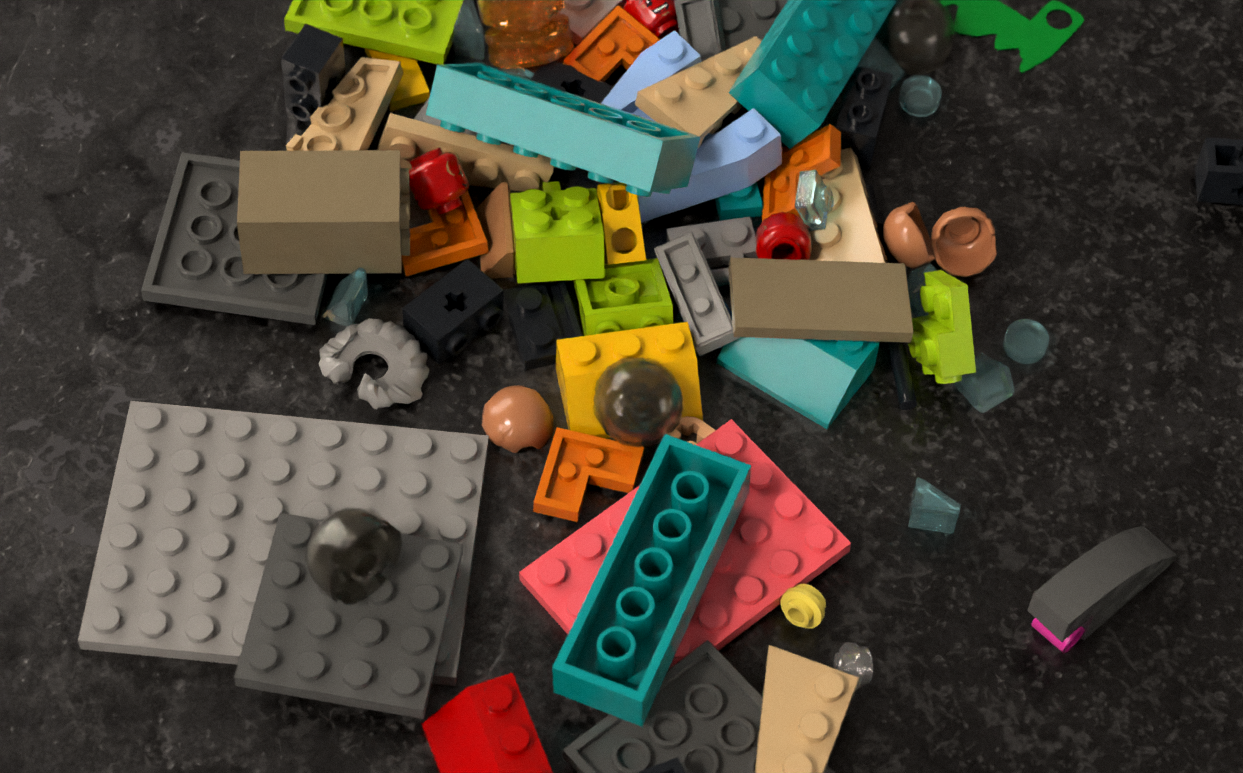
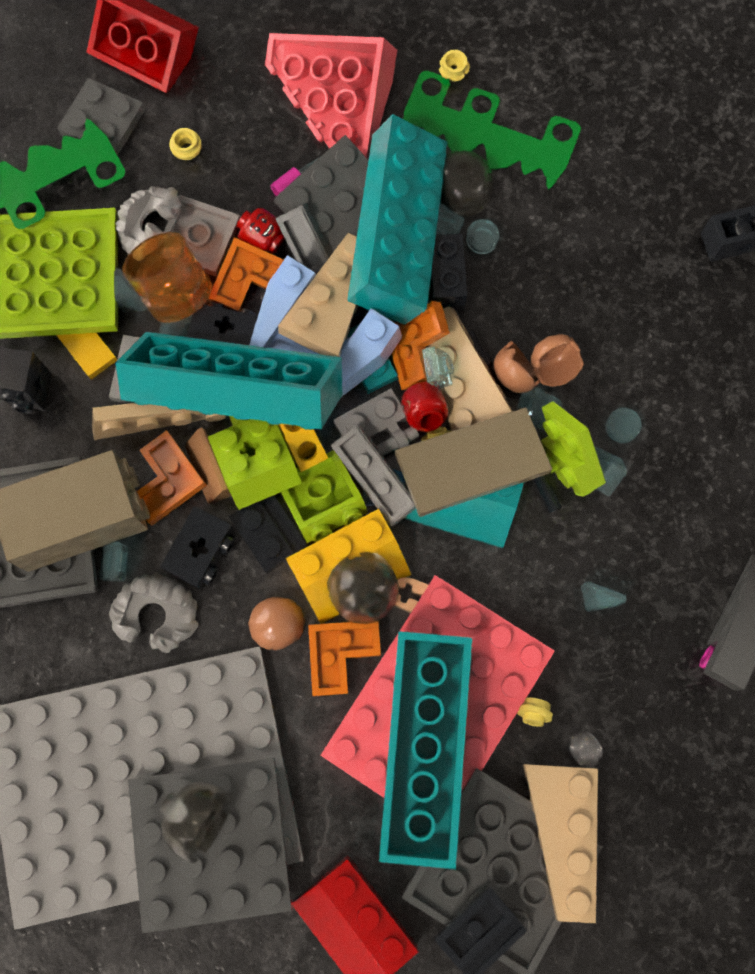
camera: 15 degrees left, 20 degrees up
tan wing [286,57,403,151] -> none
red head [409,147,469,215] -> none

